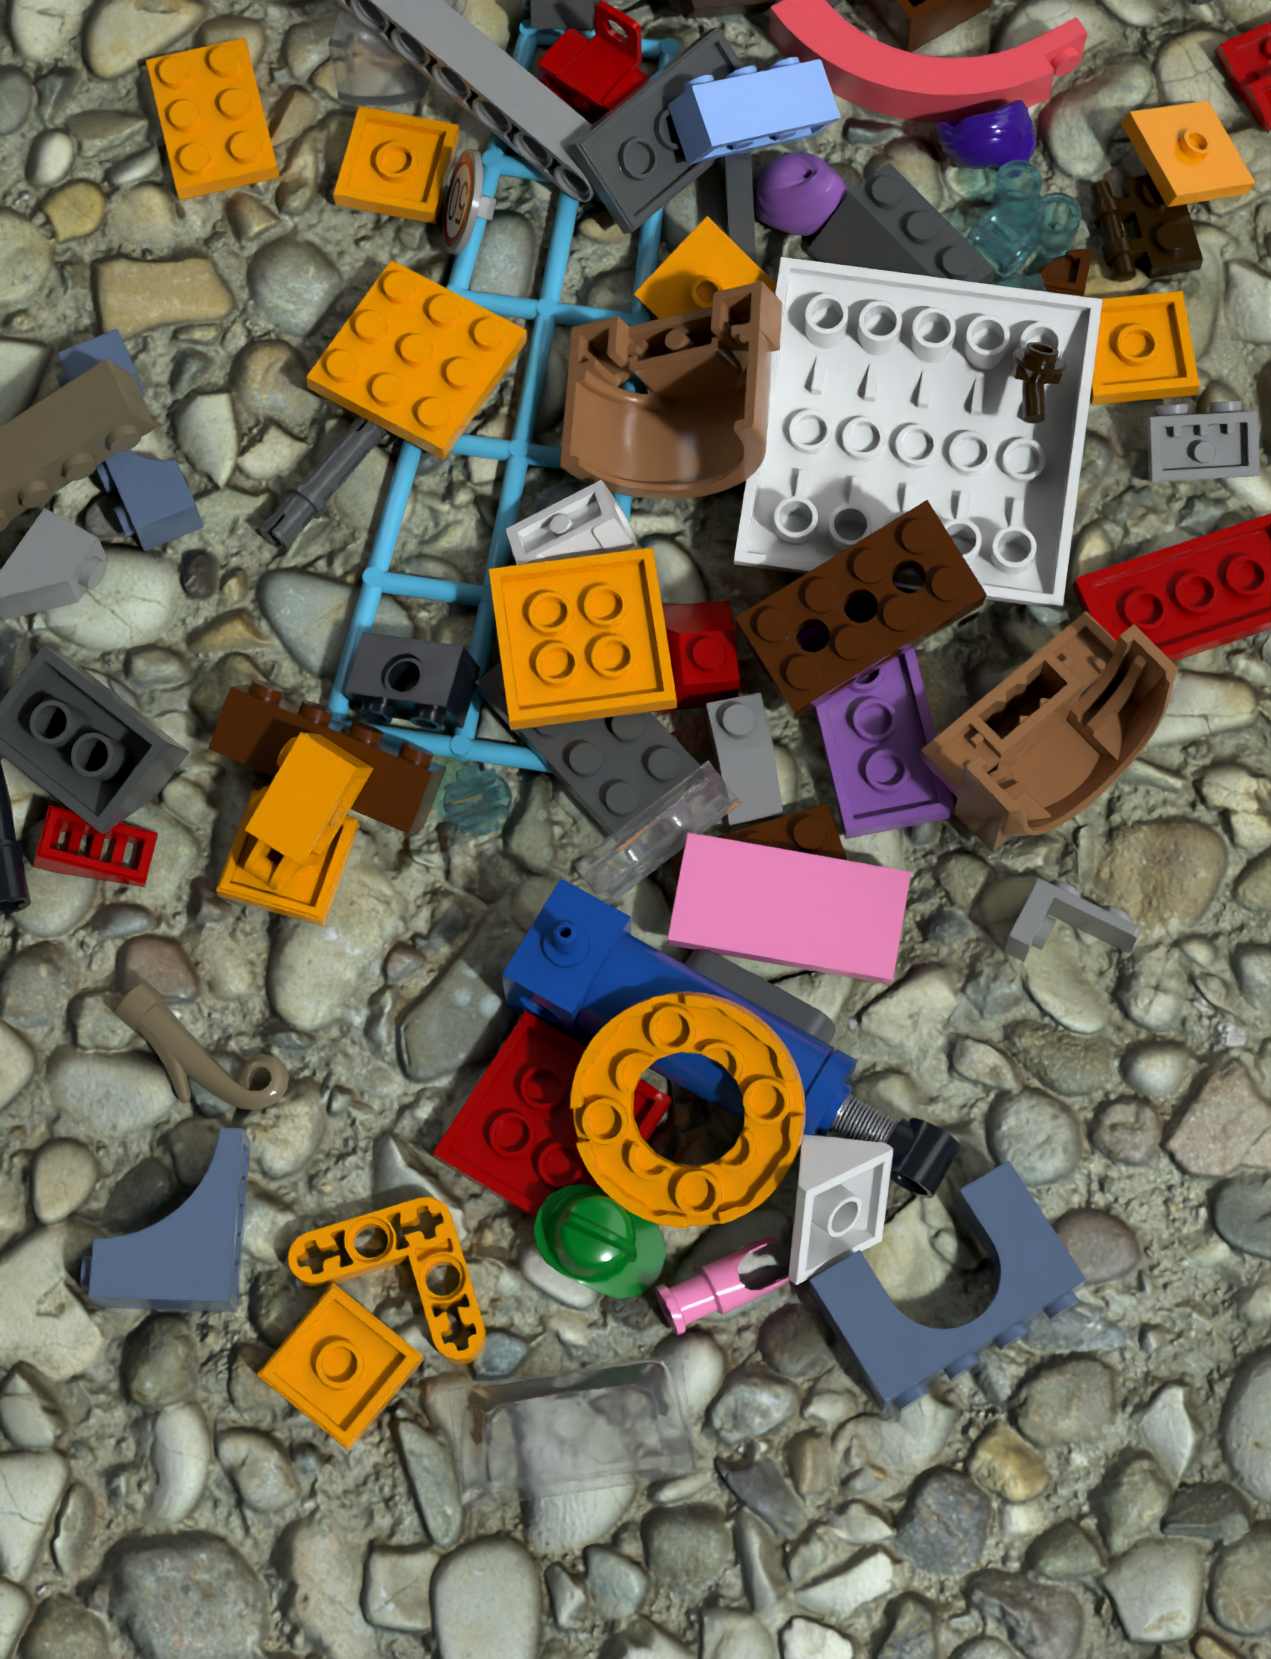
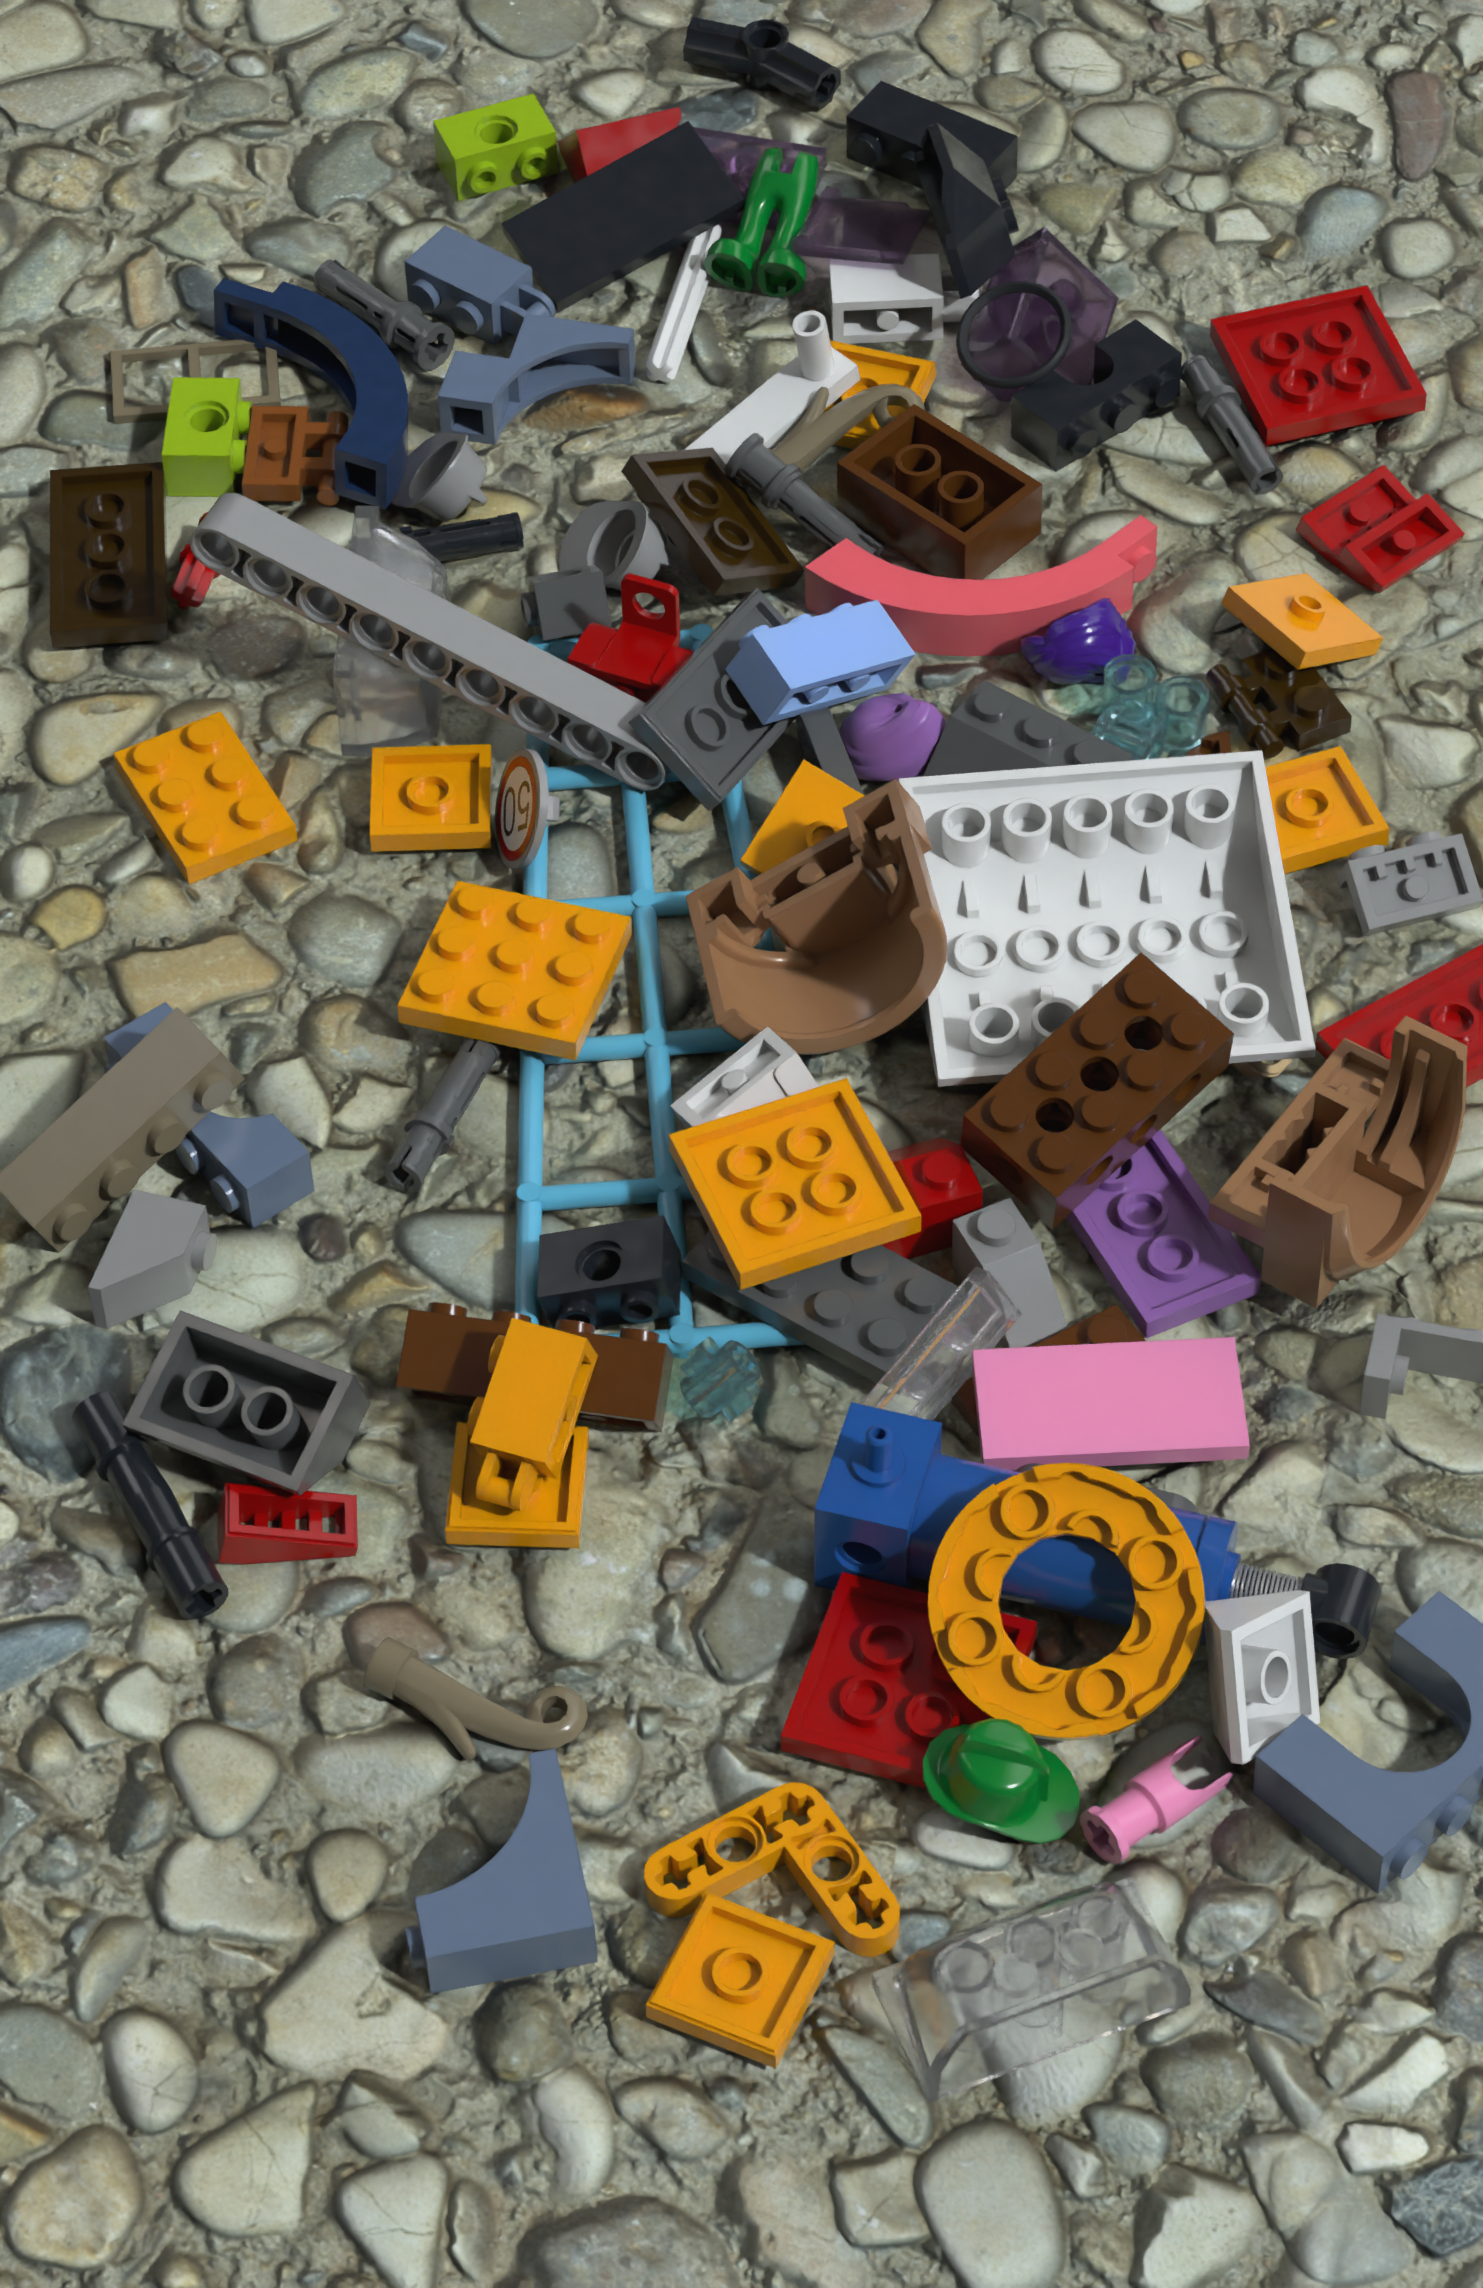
camera: 15 degrees left, 20 degrees down
dark brown plate [1011,342,1066,423] -> none

